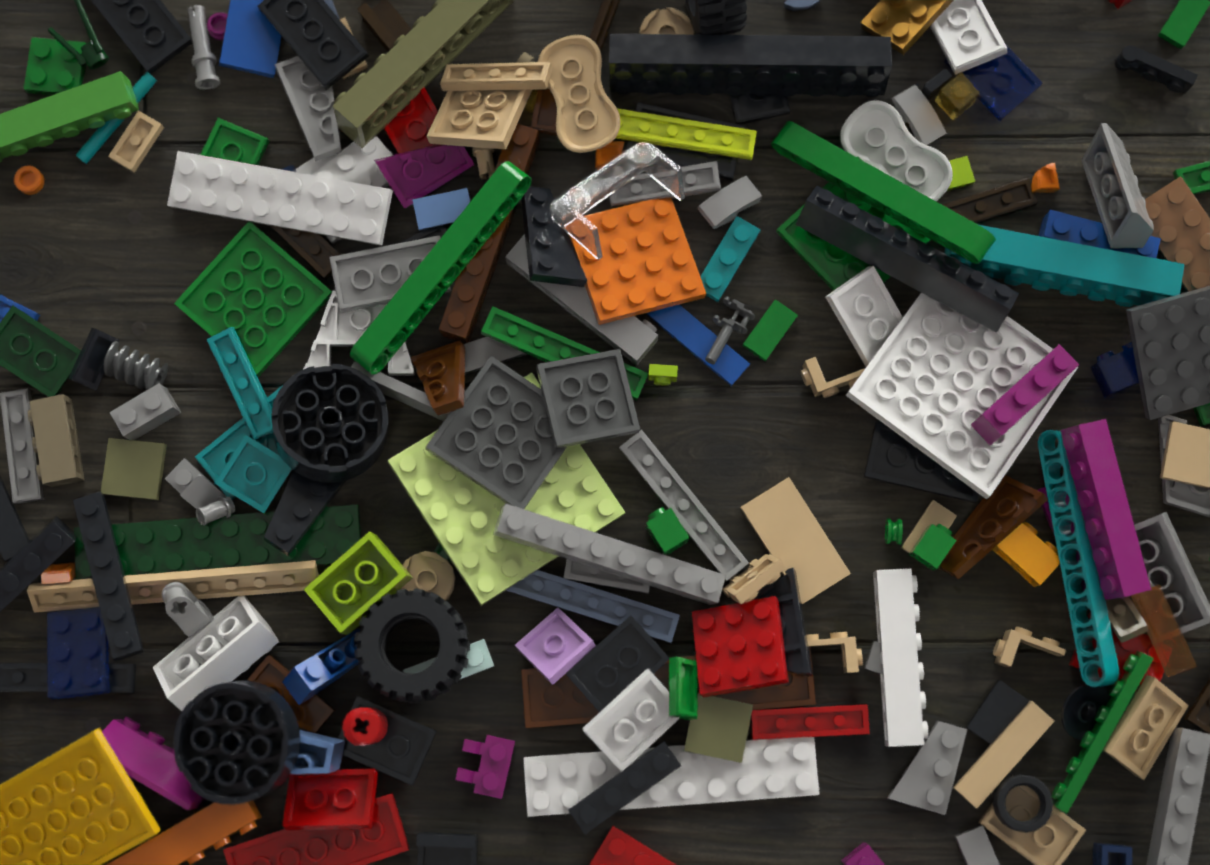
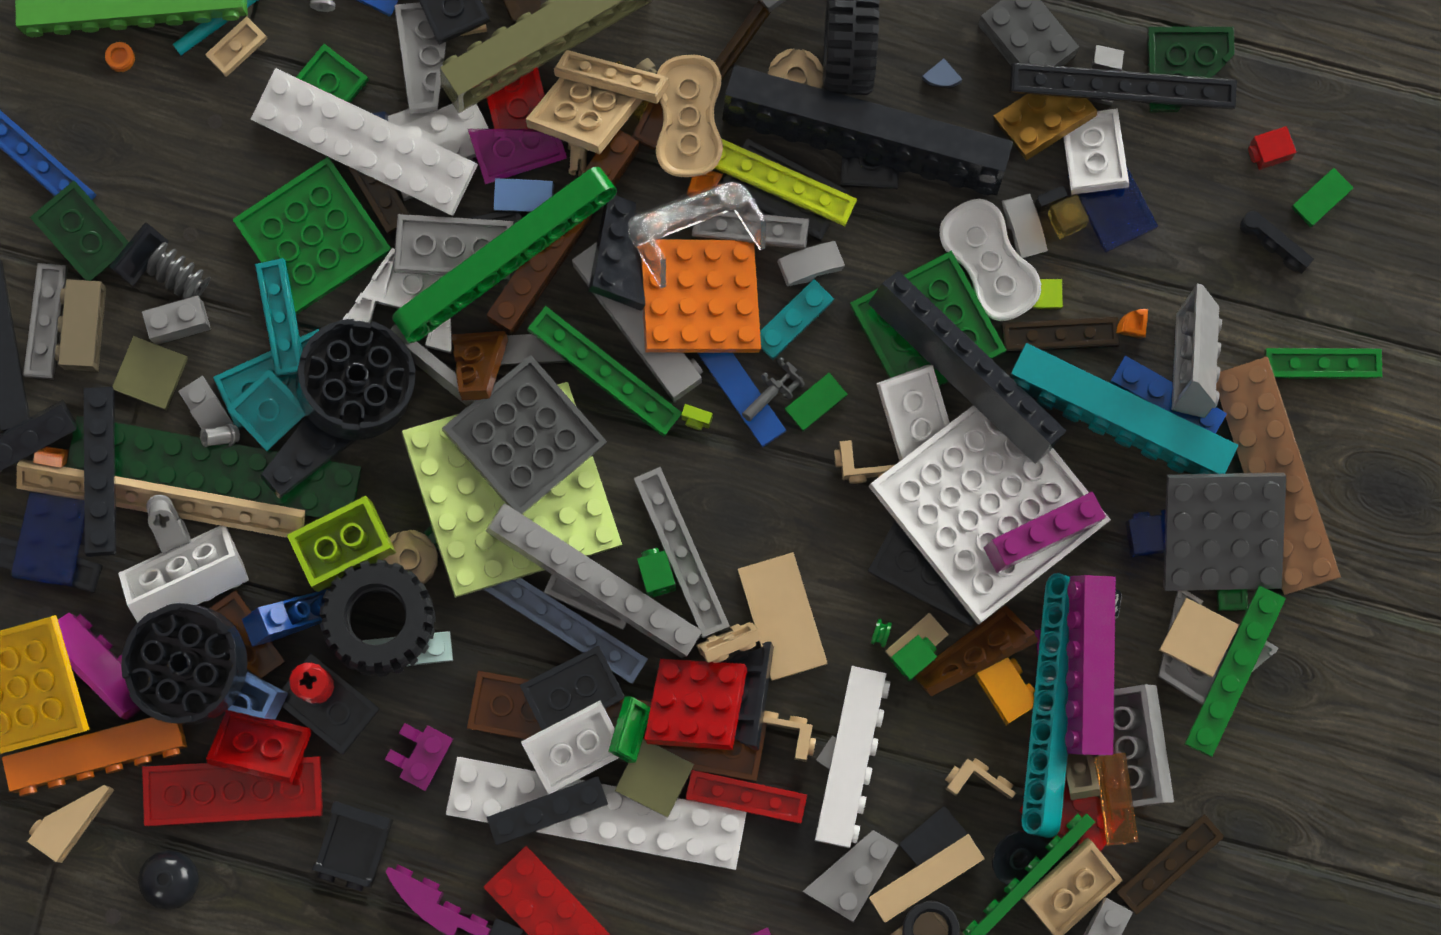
camera: 10 degrees right, 0 degrees up
lavender plate [515,608,596,685] -> none
dark grey plate [536,349,640,449] -> none
green beam [771,121,996,264] -> none

